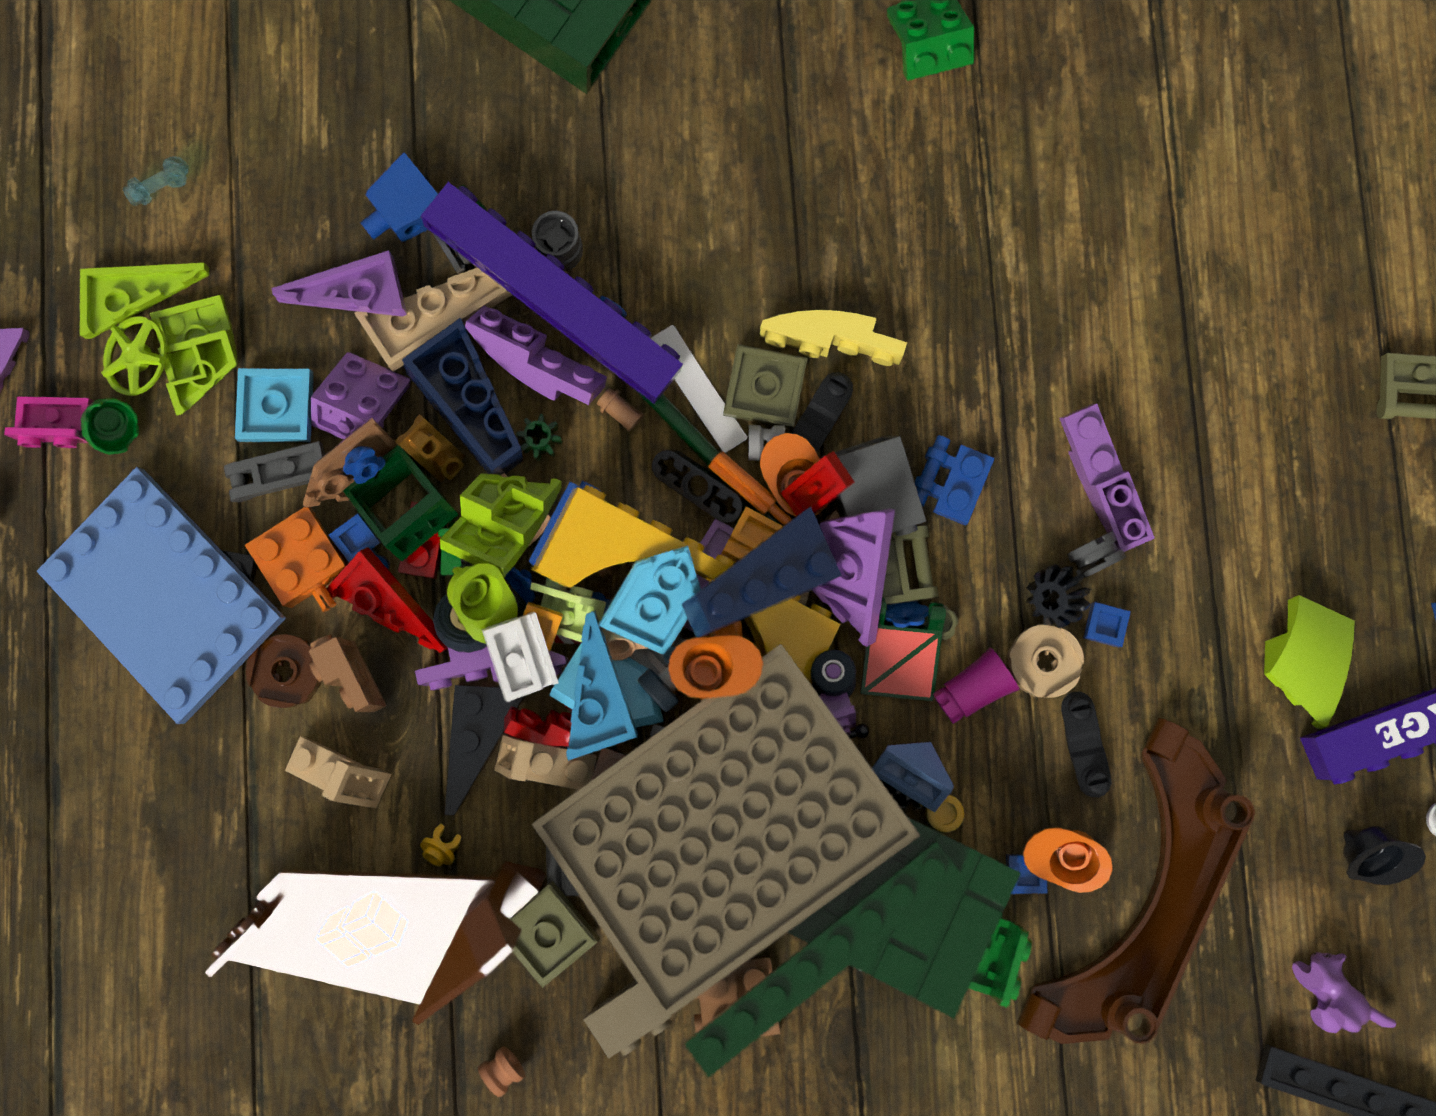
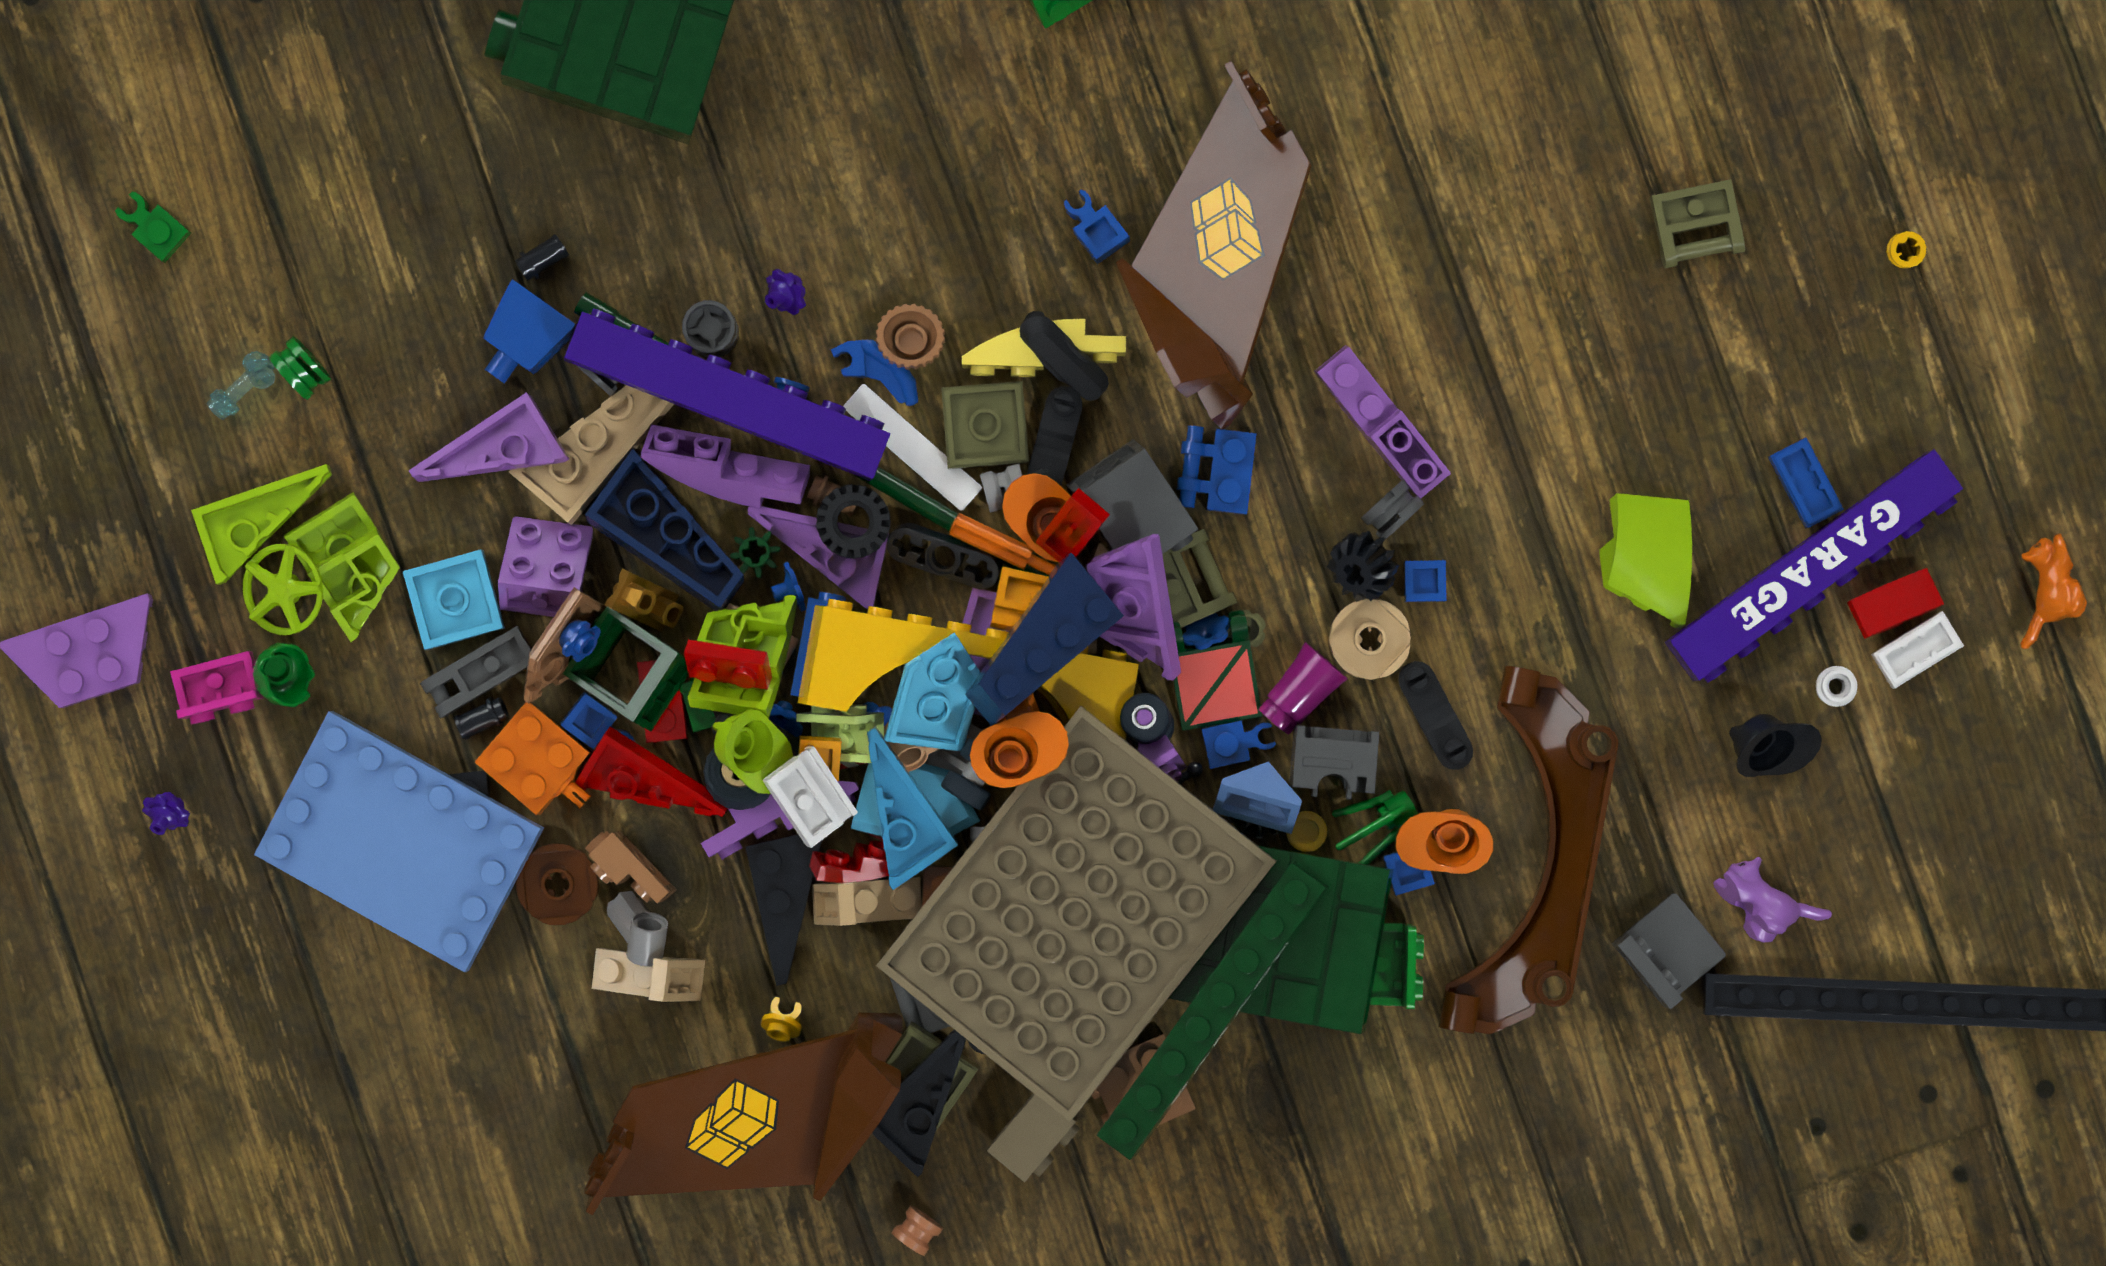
camera: 15 degrees left, 5 degrees up
none -> green plate [115,191,191,263]
none -> green wheel [269,336,331,400]
none -> black pin [454,697,510,740]
none -> black pin [515,234,569,281]
none -> light grey piece [607,891,668,966]
none -> red plate [684,639,772,690]
none -> medium lavender wing [748,506,889,609]
none -> dark purple plant [765,269,806,315]
none -> blue plant [771,562,806,612]
none -> black tyre [816,484,891,559]
none -> blue piece [831,340,918,406]
none -> black wing [872,1029,966,1177]
none -> medium nougat hat [876,304,945,370]
none -> black piece [1019,311,1109,401]
none -> blue plate [1064,189,1130,265]
none -> piece [1116,61,1312,429]
none -> blue plate [1201,720,1276,769]
none -> dark grey piece [1289,725,1379,799]
none -> green plant [1332,790,1418,865]
none -> dark grey bracket [1611,893,1726,1009]

